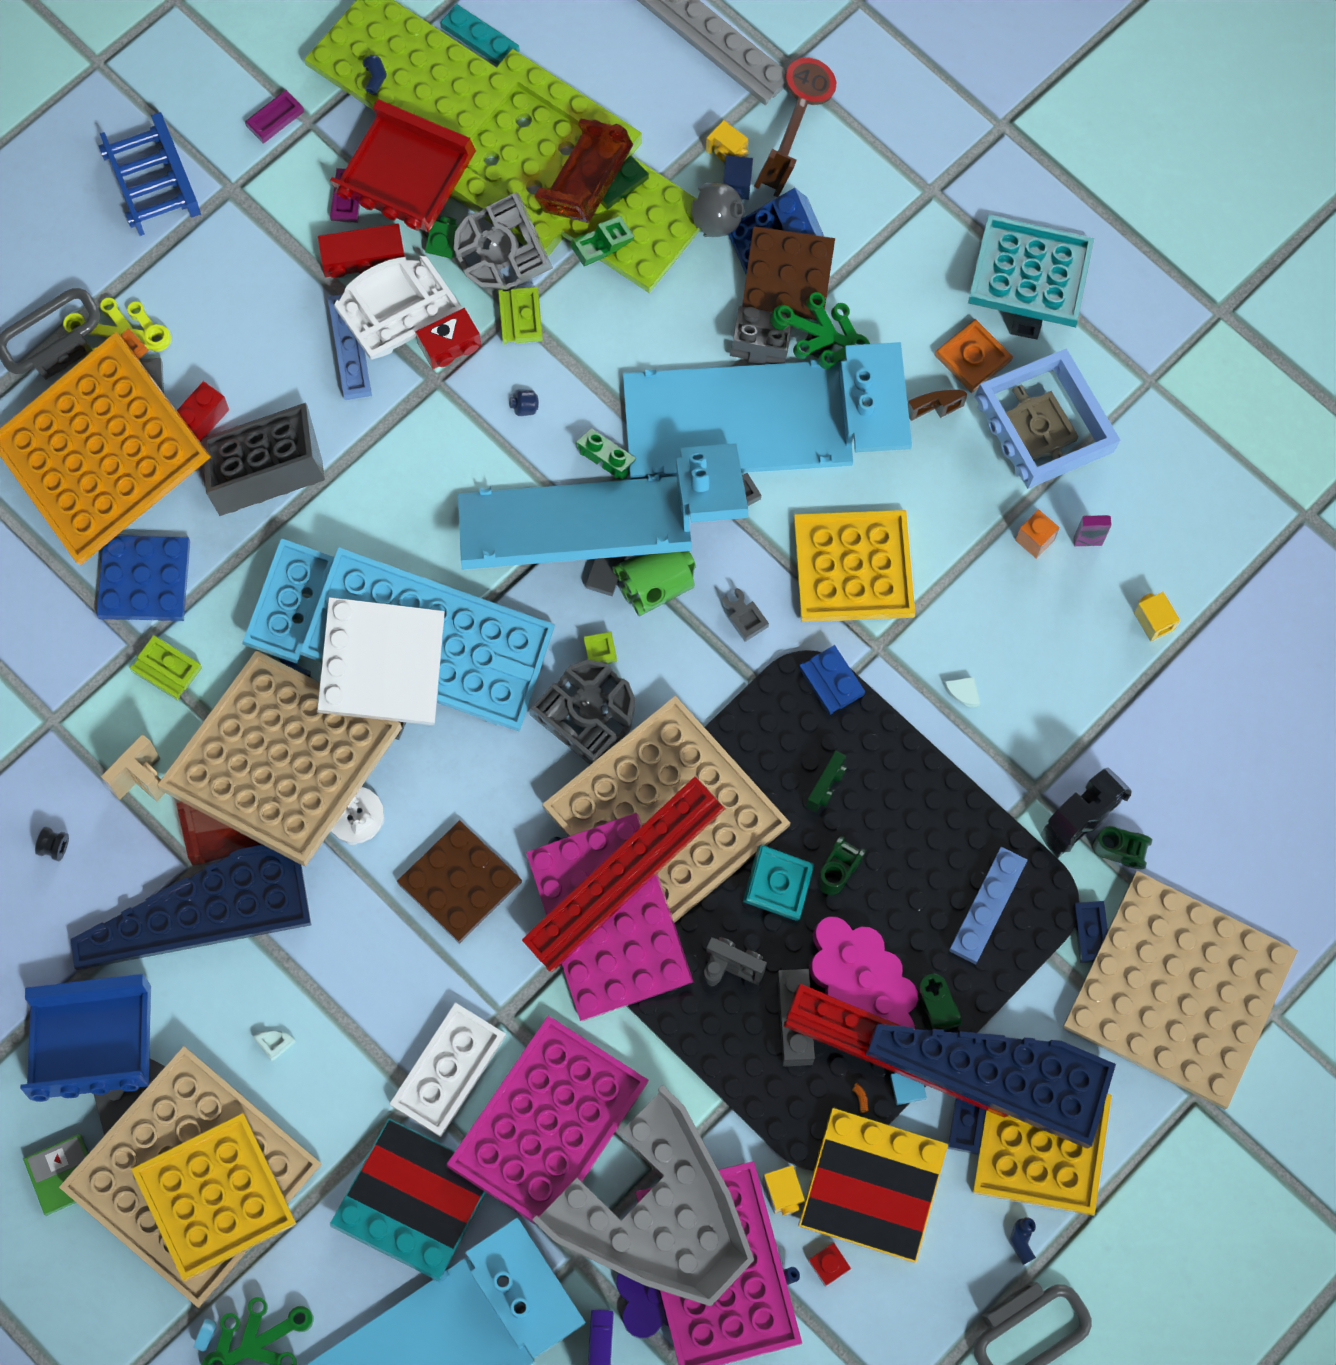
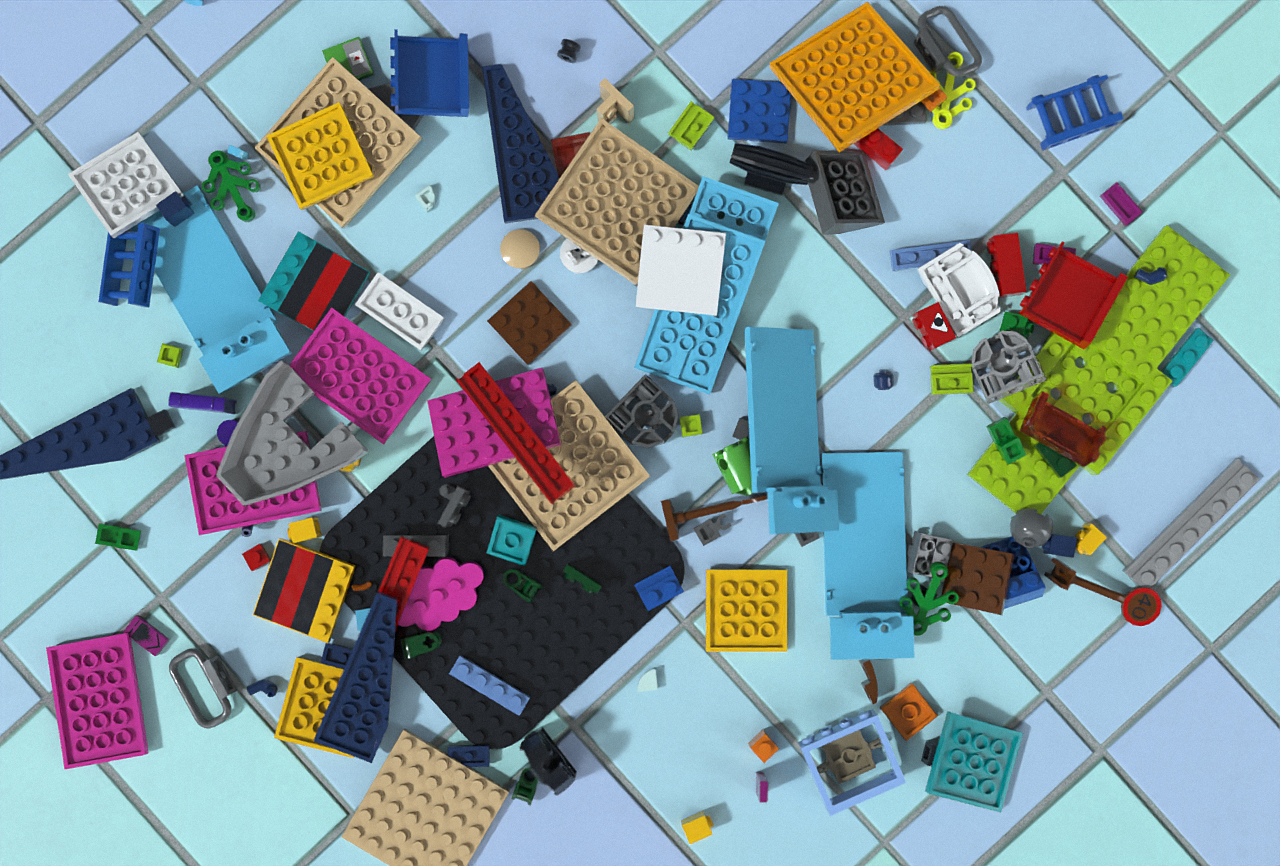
camera: 95 degrees right, 15 degrees up
green hinge [576,428,636,479] -> none
none -> tan dish [500,229,540,269]
none -> reddish brown piece [661,494,768,541]
none -> black plate [729,143,816,196]

